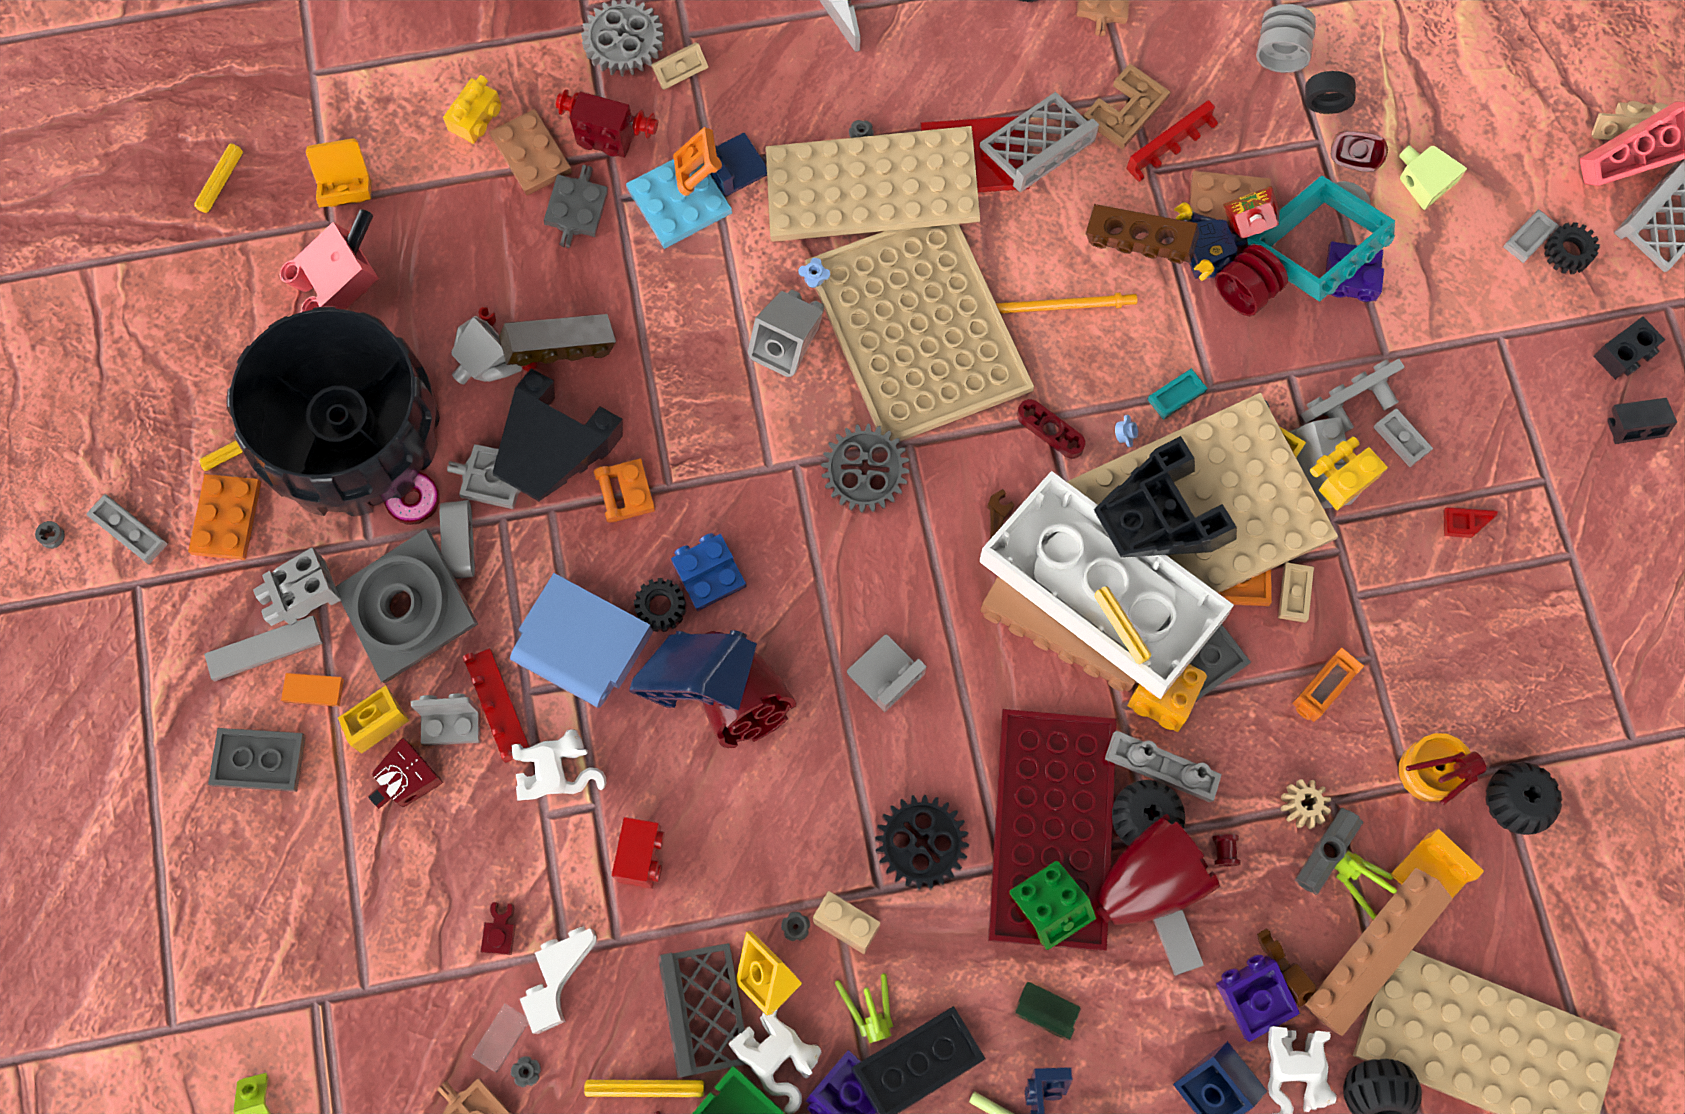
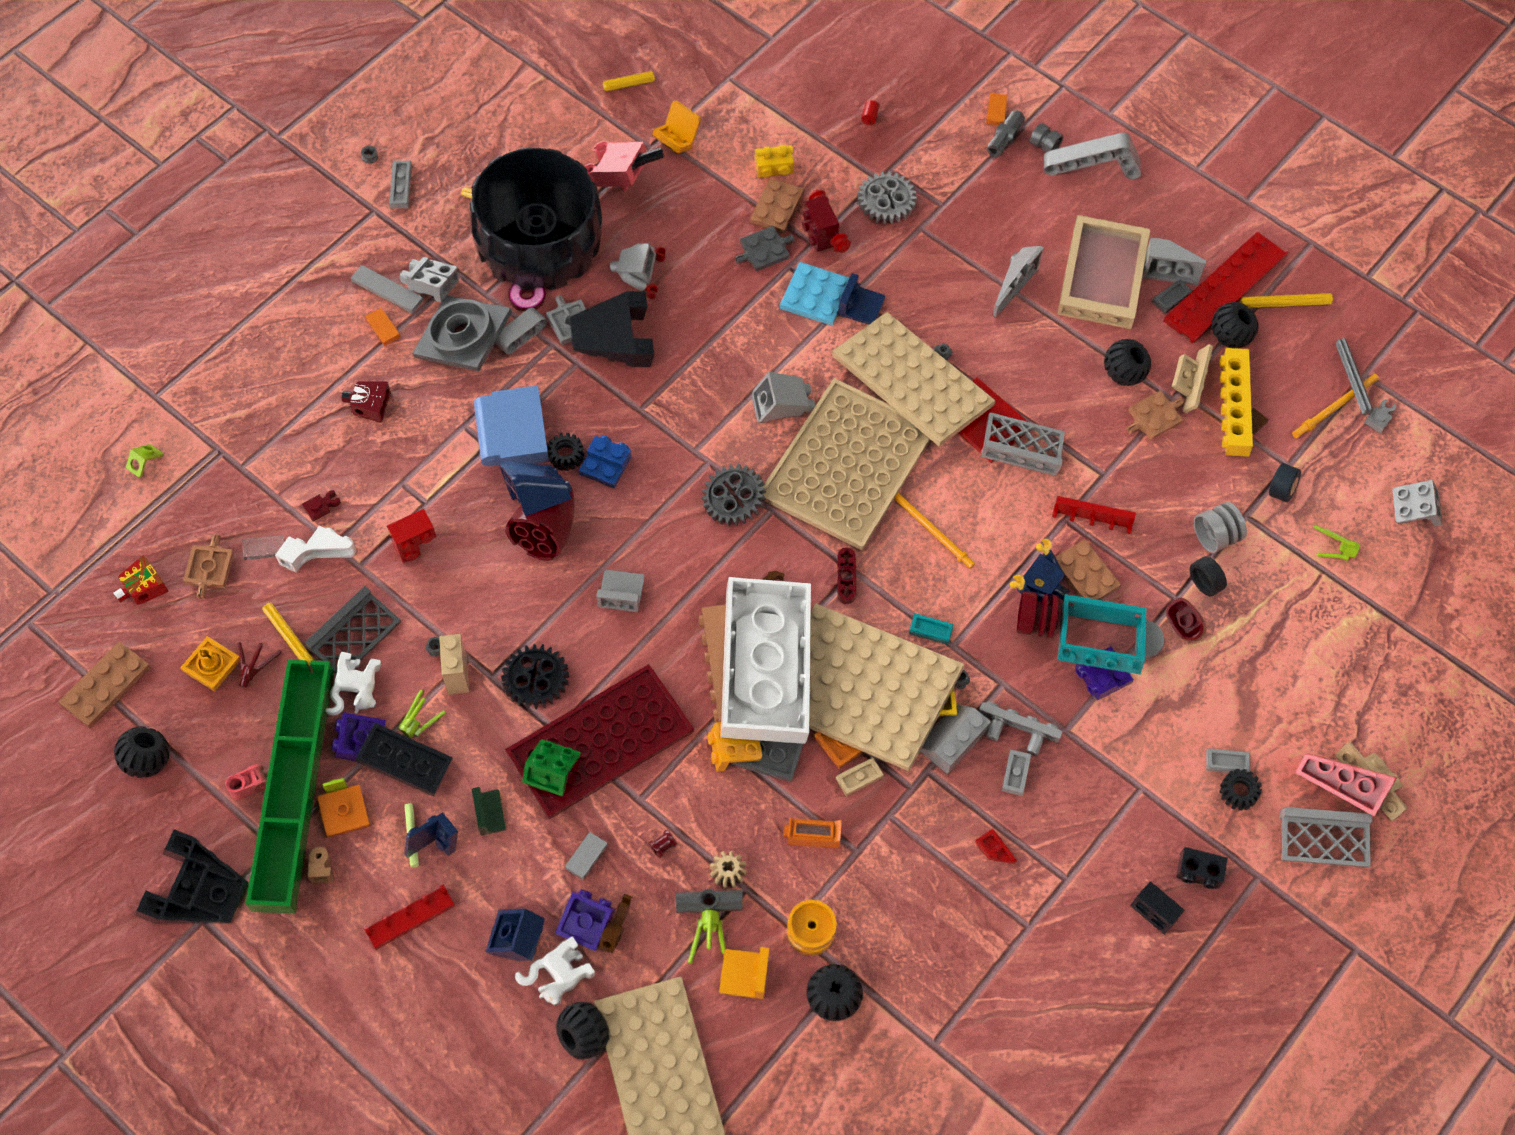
camera: 50 degrees right, 10 degrees down
orange plate [188,474,262,560] -> none
dark grey plate [208,728,306,792] -> none
yellow slope [338,685,410,754] -> none
light grey bracket [411,693,480,746] -> none
red hinge [462,648,530,763] -> none
brick [499,314,616,366] -> none
dark grey plate [511,1056,541,1087] -> none
white animal [512,729,607,801] -> none
orange plate [594,458,655,523] -> none
tan plate [651,43,708,90] -> none
orange plate [673,127,722,196] -> none
yellow slope [736,931,802,1016] -> none
light blue plate [798,258,830,288] -> none
medium nougat plate [1083,64,1170,149] -> none
reddish brown brick [1086,204,1200,264] -> none
black wedge [1094,436,1237,558] -> none
yellow axle [1095,586,1151,664] -> none
dark red cylinder [1096,814,1220,925] -> none
light grey plate [1105,731,1222,802] -> none
black wheel [1112,780,1185,846] -> none
light blue plate [1115,415,1138,447] -> none
torso [1223,186,1280,238] -> none
nougat brick [1305,868,1453,1036] -> none
yellow brick [1310,437,1388,511] -> none
yellowish green torso [1399,145,1467,210] -> none
dark red plant [1405,751,1486,805] -> none

